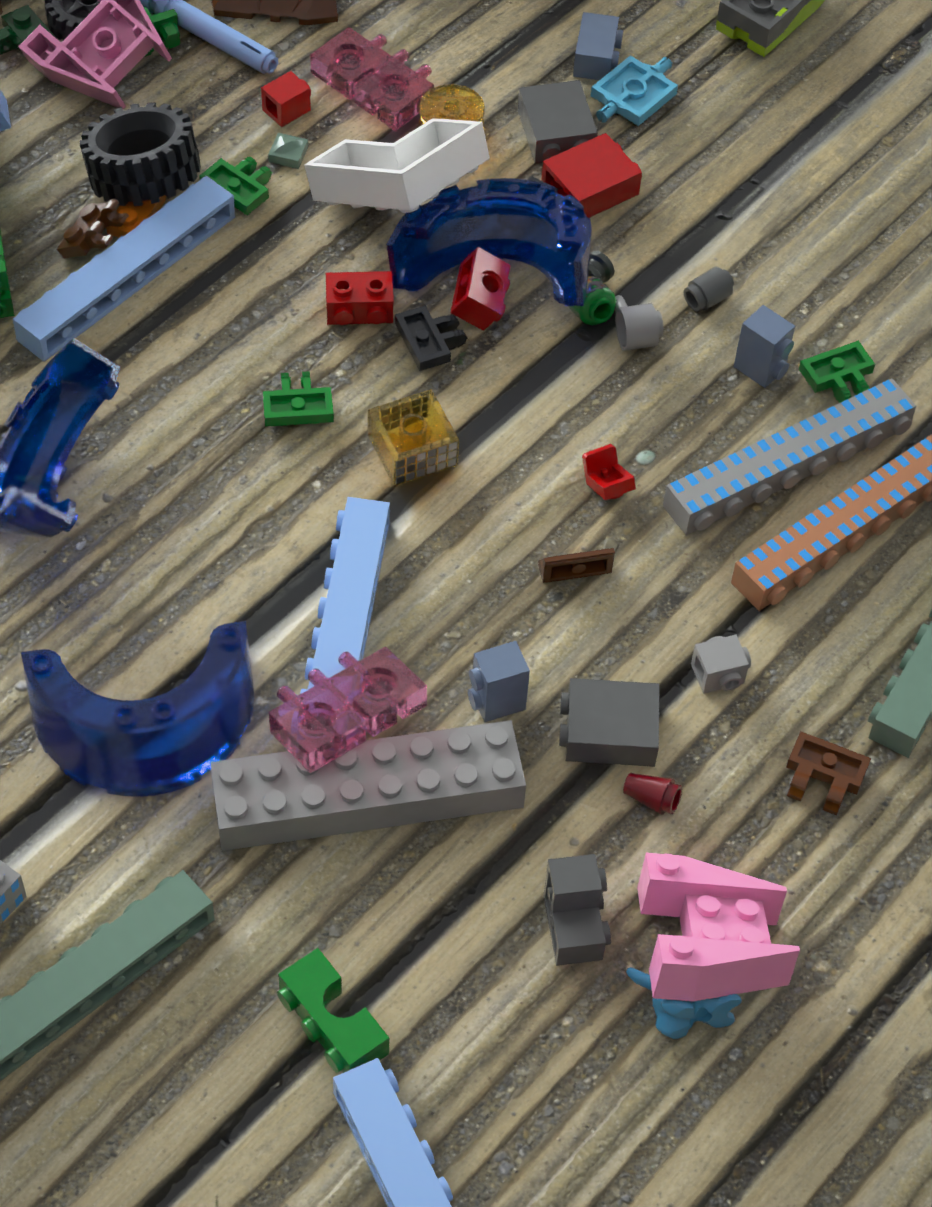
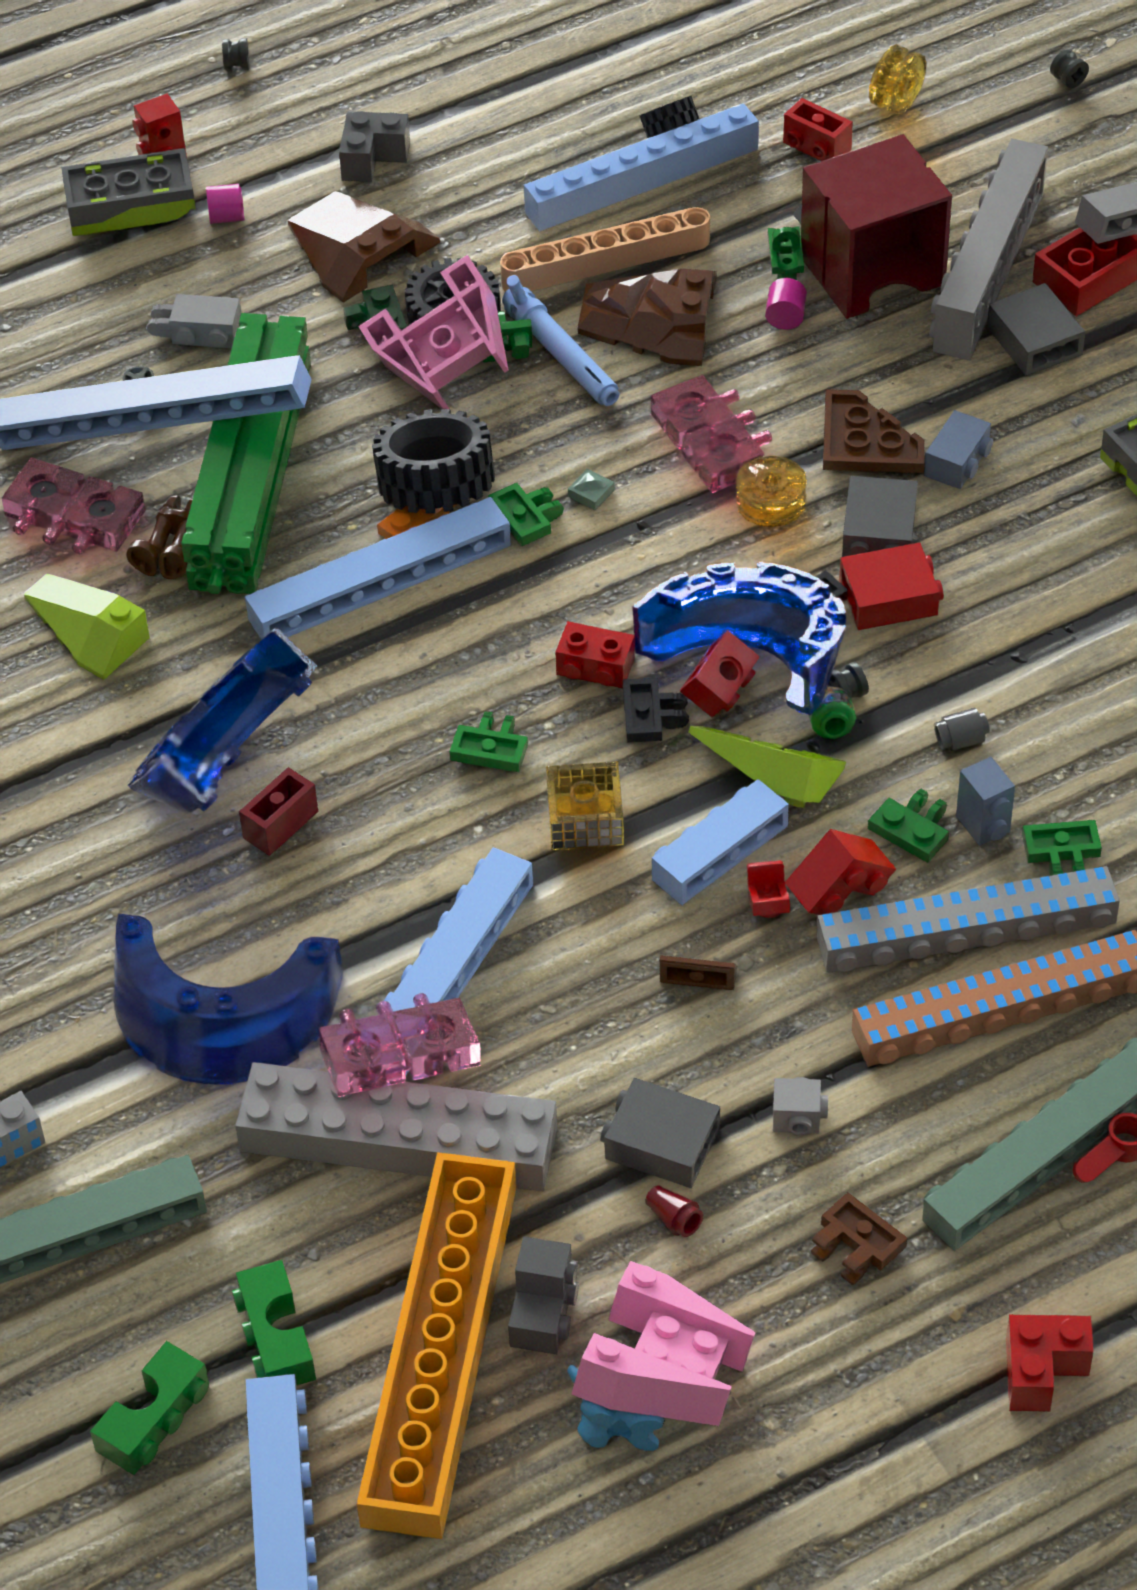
camera: 25 degrees right, 5 degrees down
reddish brown plate [57,199,129,259] -> none
red brick [261,71,311,127] -> none
white piece [304,118,490,213] -> none
sand blue brick [468,641,530,723] -> none
medium azure plate [591,55,678,126] -> none
light grey piece [615,295,663,351] -> none
none -> green arch [90,1341,209,1475]
none -> dark red brick [239,767,319,856]
none -> light orange brick [357,1152,517,1539]
none -> light blue brick [652,779,789,905]
none -> lime wedge [688,726,846,808]
none -> red brick [784,829,896,915]
none -> reddish brown plate [823,389,925,473]
none -> green hinge [868,788,949,863]

